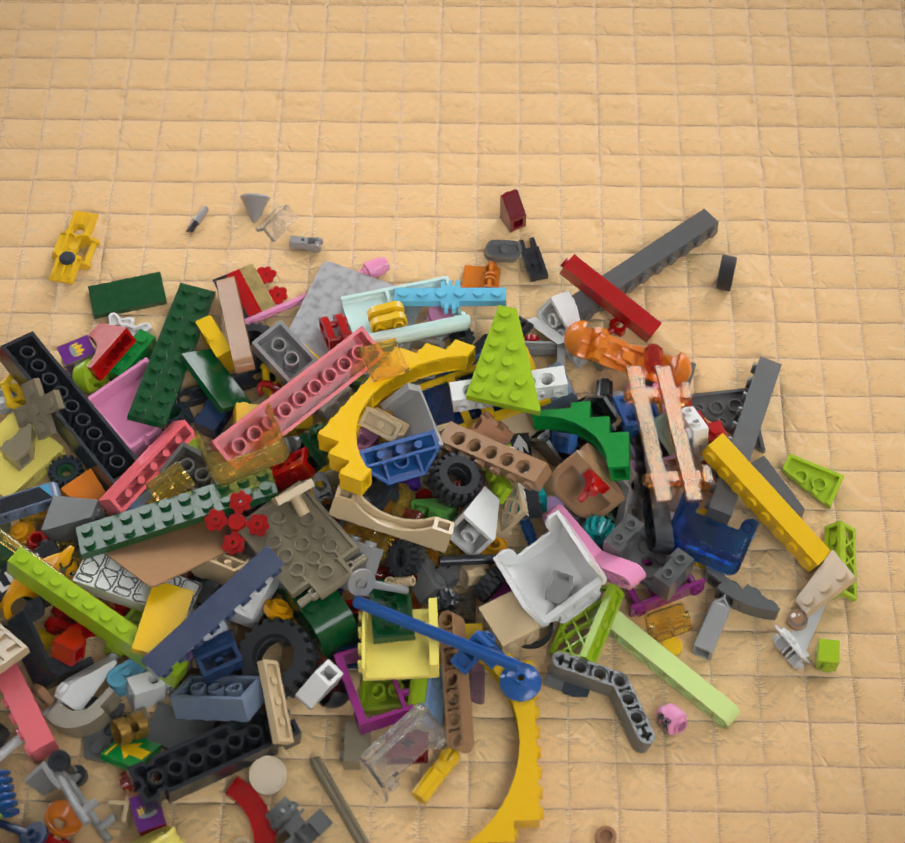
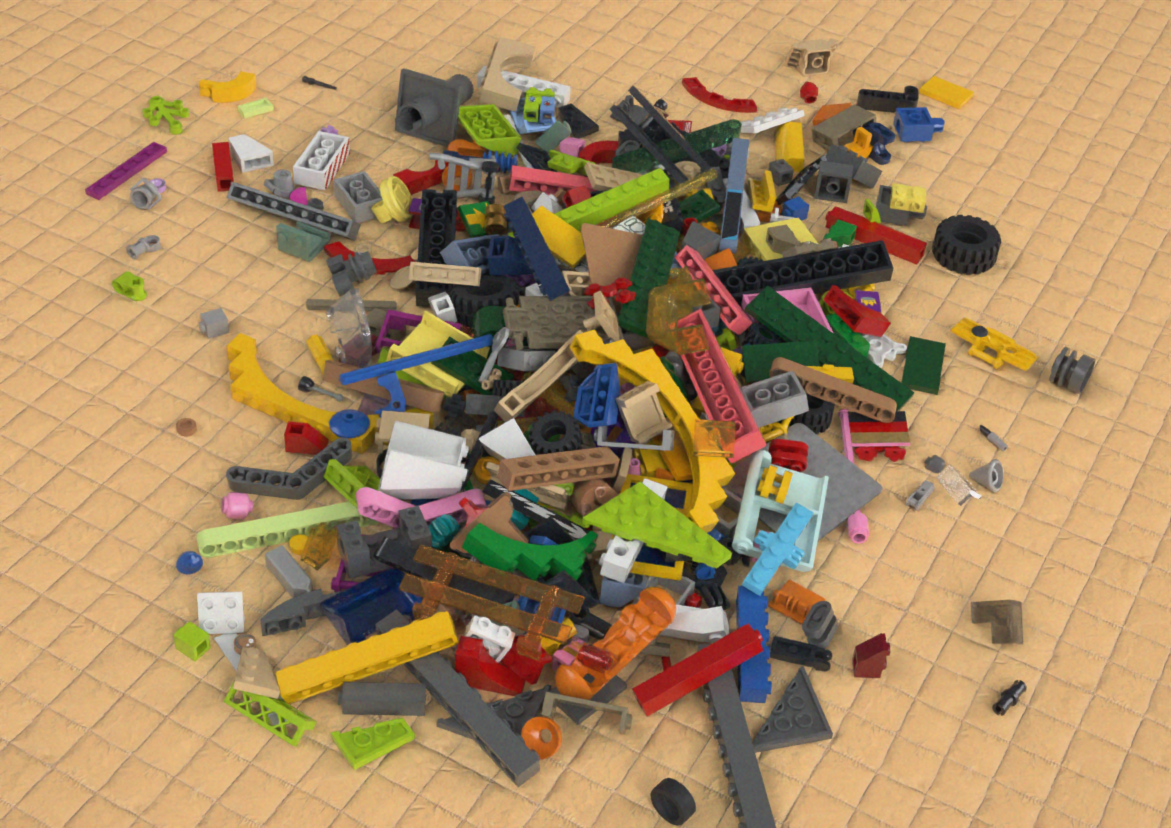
camera: 115 degrees right, 15 degrees down
none -> blue hat [176,551,203,574]
none -> red slope [284,421,329,455]
none -> hinge [298,376,343,402]
none -> orange piece [521,716,562,759]
none -> dark tan panel [541,692,633,734]
none -> blue brick [736,585,772,703]
none -> dark grey tile [753,666,833,753]
none -> dark grey piece [924,455,945,473]
none -> clear smoke panel [971,599,1023,645]
none -> black pin [992,680,1027,716]
none -> dark grey wheel [1049,346,1096,394]

